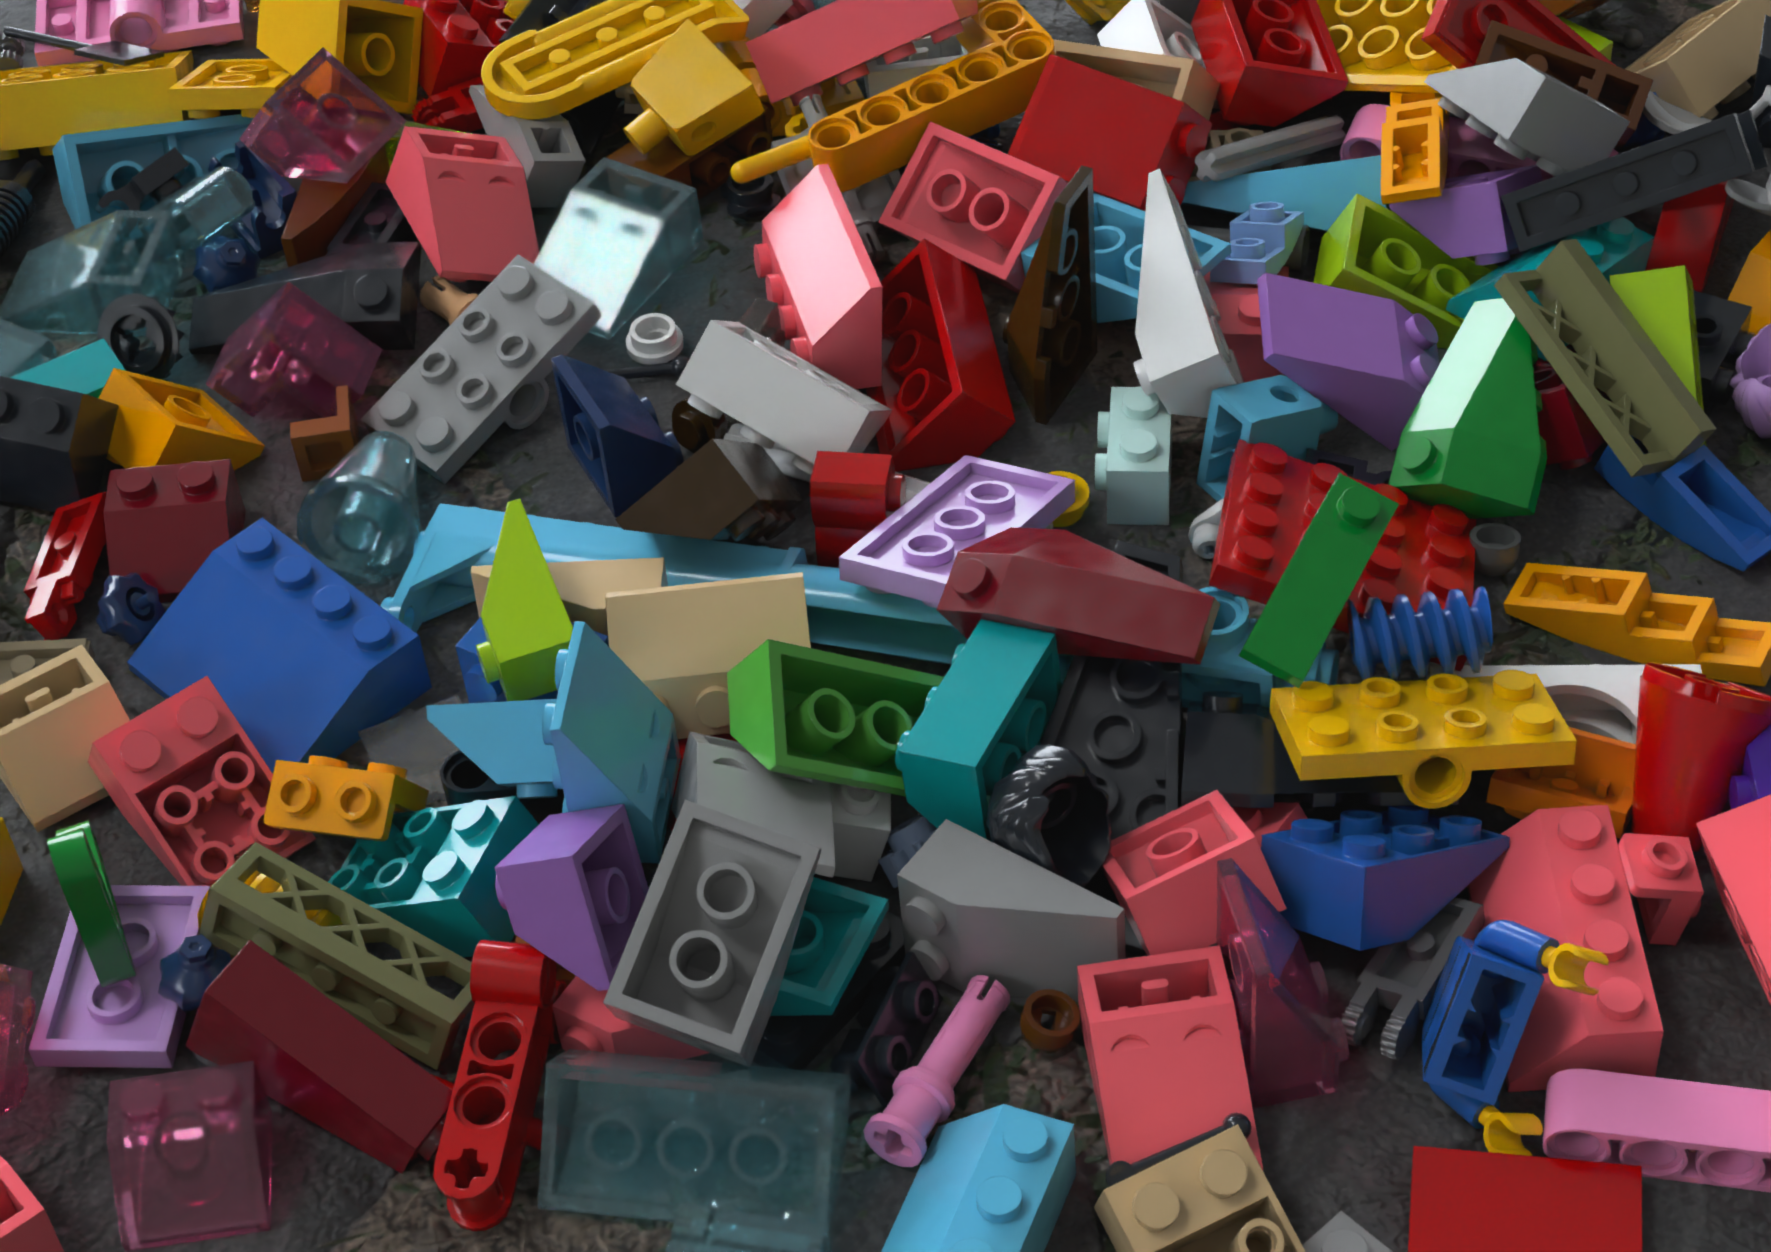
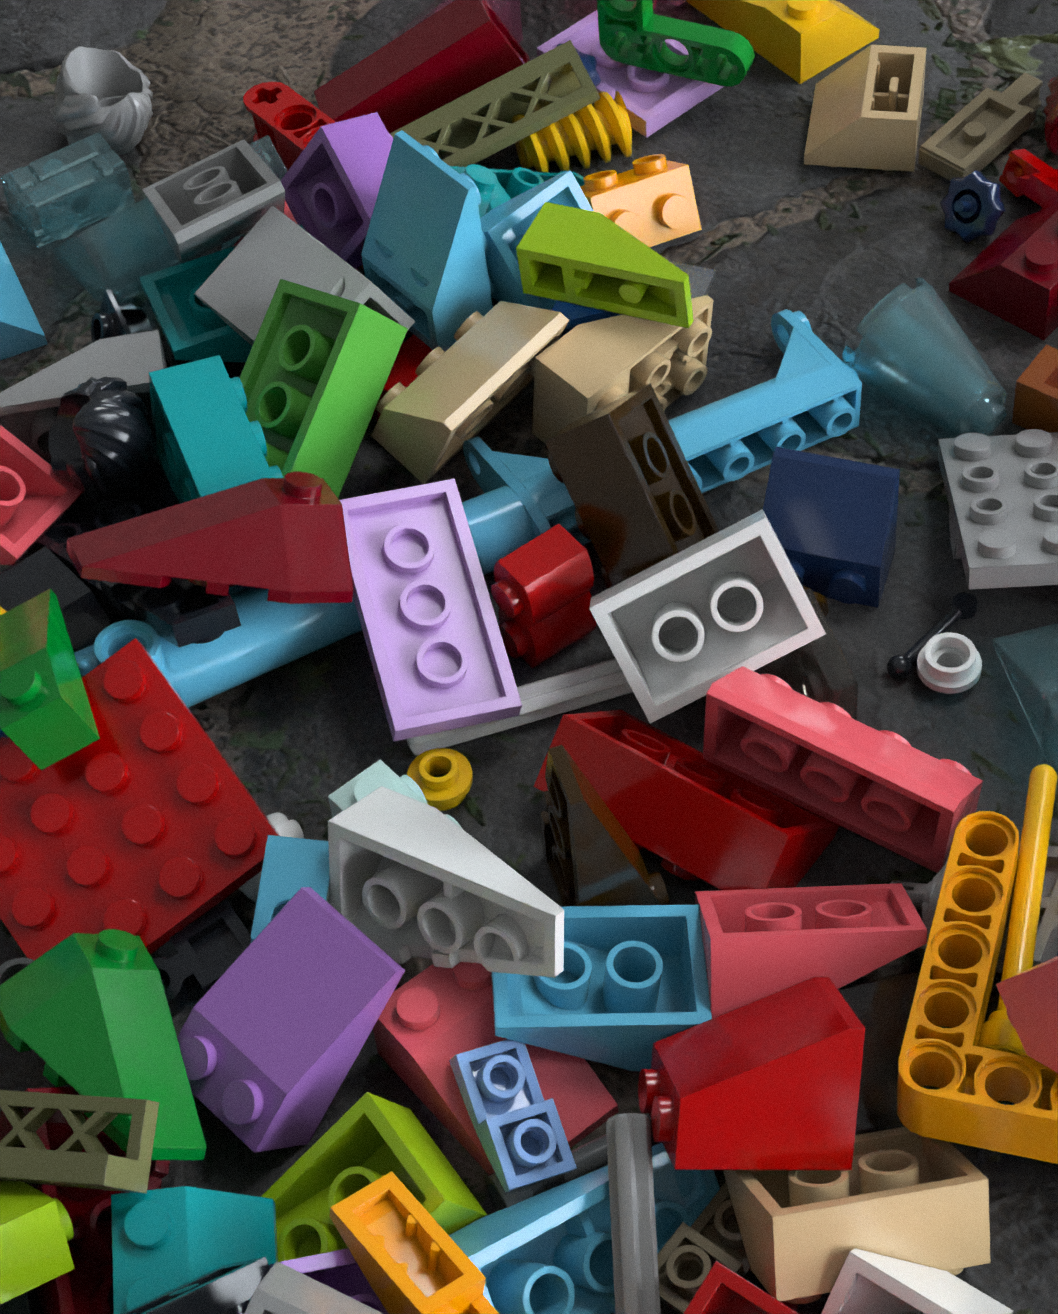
camera: 135 degrees right, 5 degrees up
coral slope [88,676,316,887] -> none
blue slope [127,518,432,773] -> none
bright pink pin [864,975,1010,1167] -> none

